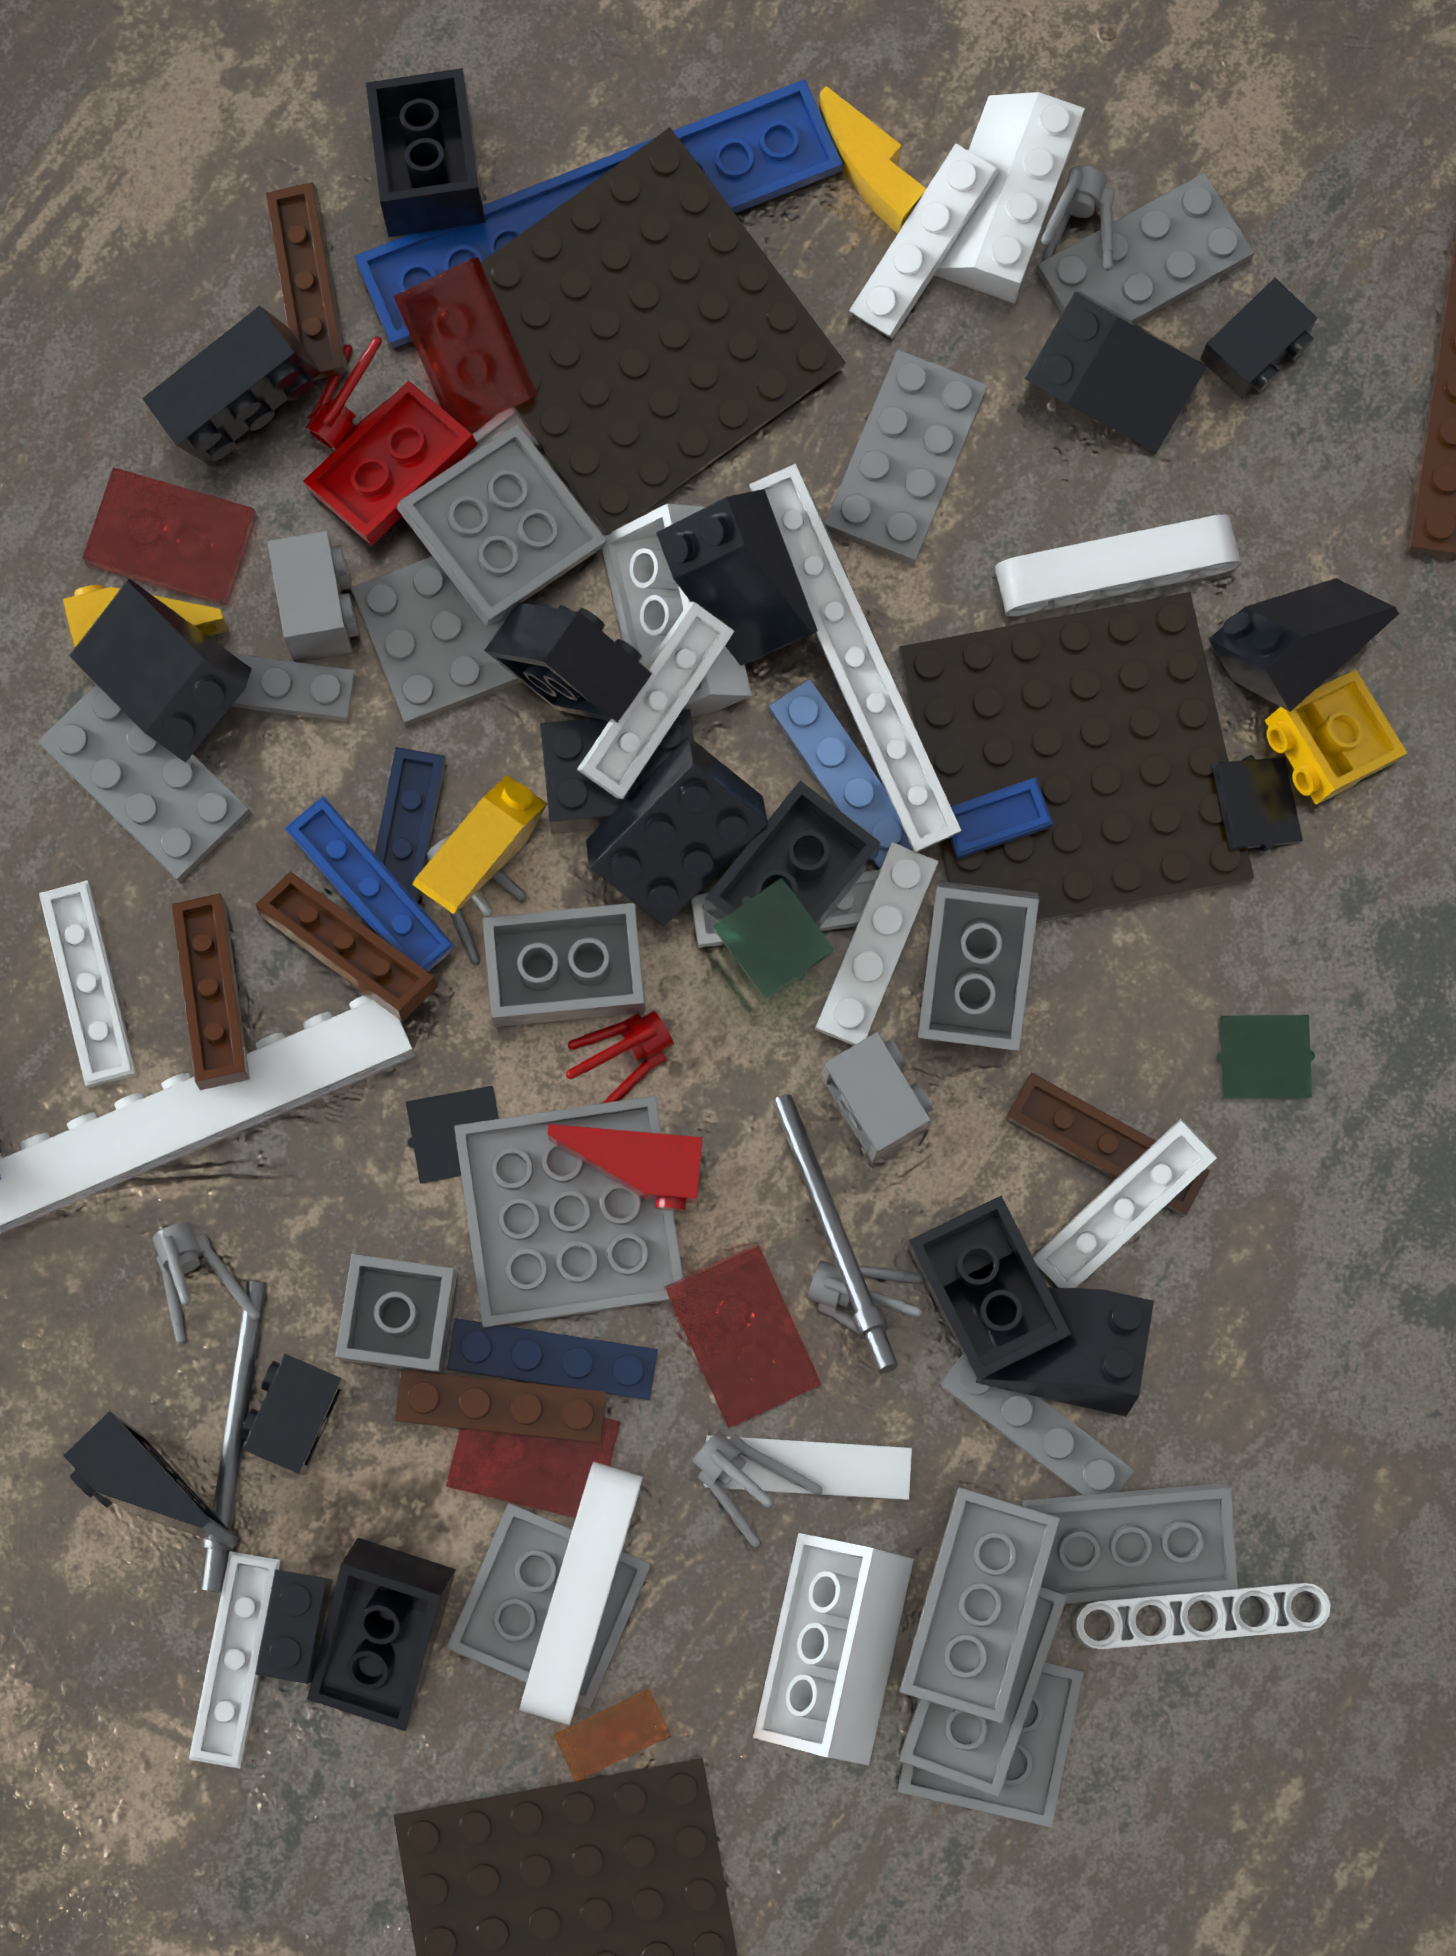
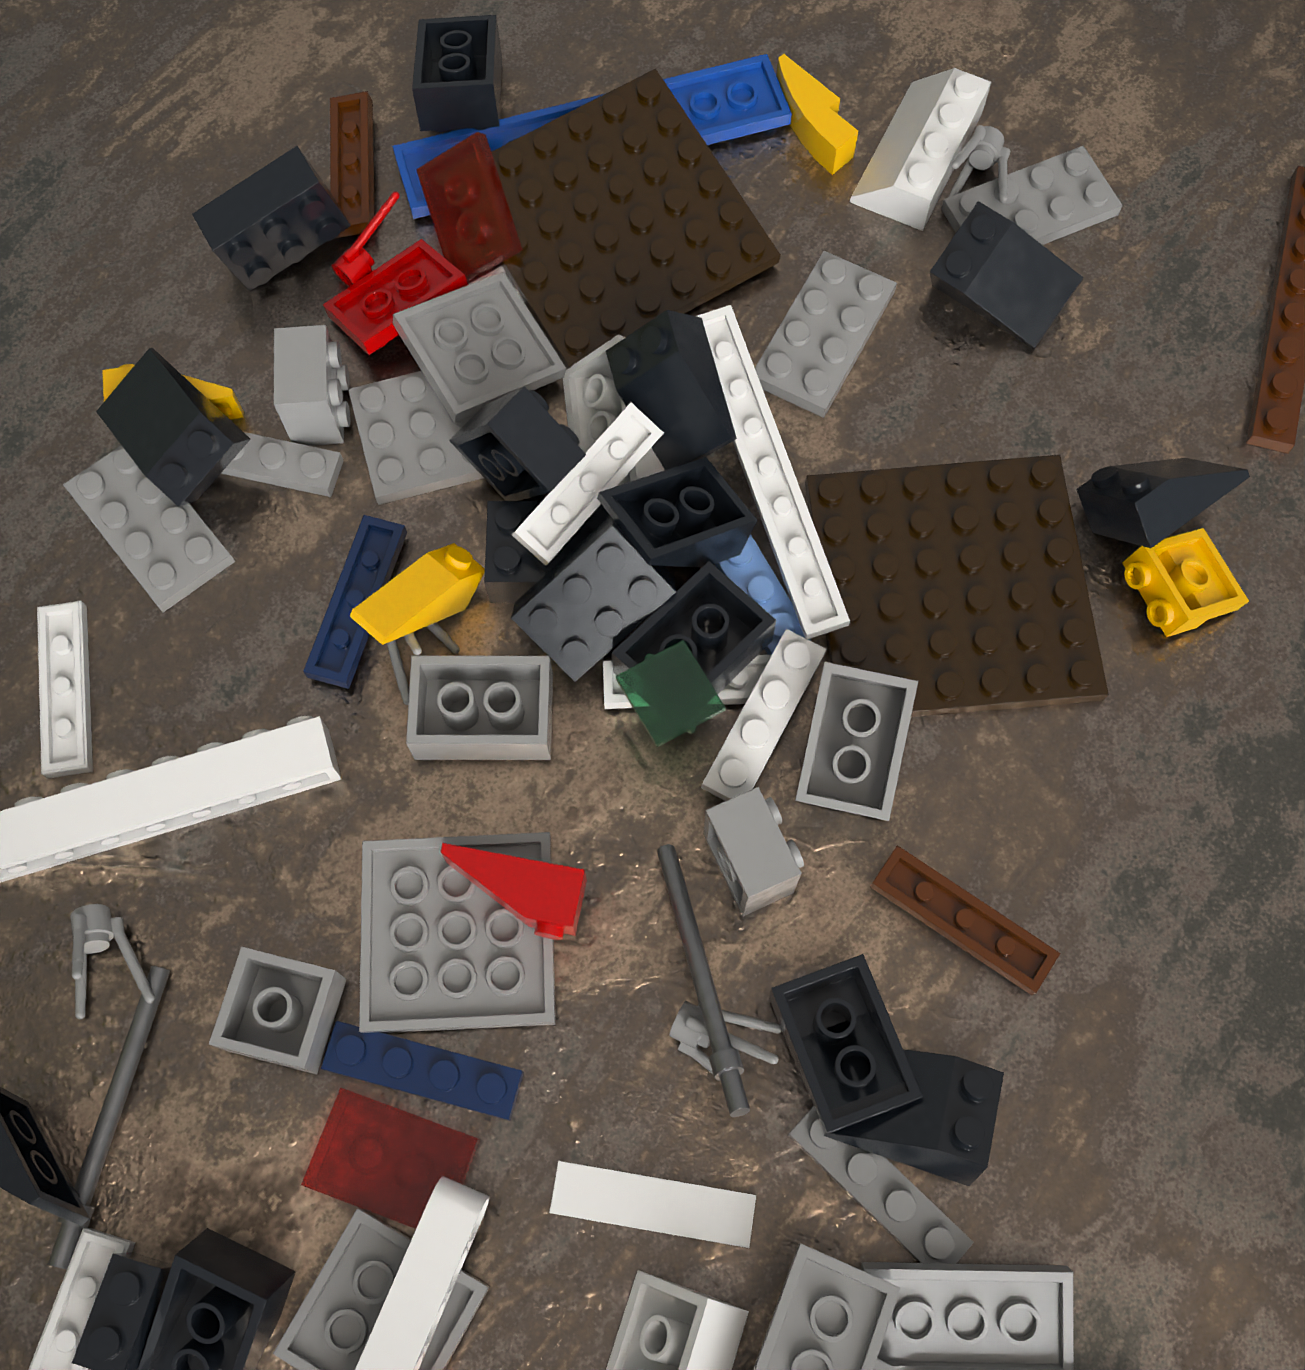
camera: 10 degrees right, 10 degrees down
clear red tile [82,467,256,604] -> none
reddish brown plate [172,893,250,1090] -> none
black brick [240,1354,346,1476] -> none
reddish brown plate [255,871,437,1022] -> none
blue tile [285,796,455,972] -> none
reddish brown plate [395,1369,607,1444] -> none
black piece [406,1085,499,1184] -> none
red plant [566,1011,674,1103] -> none
clear red tile [664,1244,822,1428] -> none
light grey plant [692,1431,823,1547] -> none
white plate [849,144,999,340] -> none
blue tile [949,777,1053,860] -> none
white beam [995,514,1241,617] -> none
white plate [1032,1118,1217,1288] -> none
black brick [1200,278,1318,399] -> none
black piece [1212,755,1303,851] -> none
clear green piece [1216,1015,1315,1099] -> none
none -> black slope [597,457,757,567]

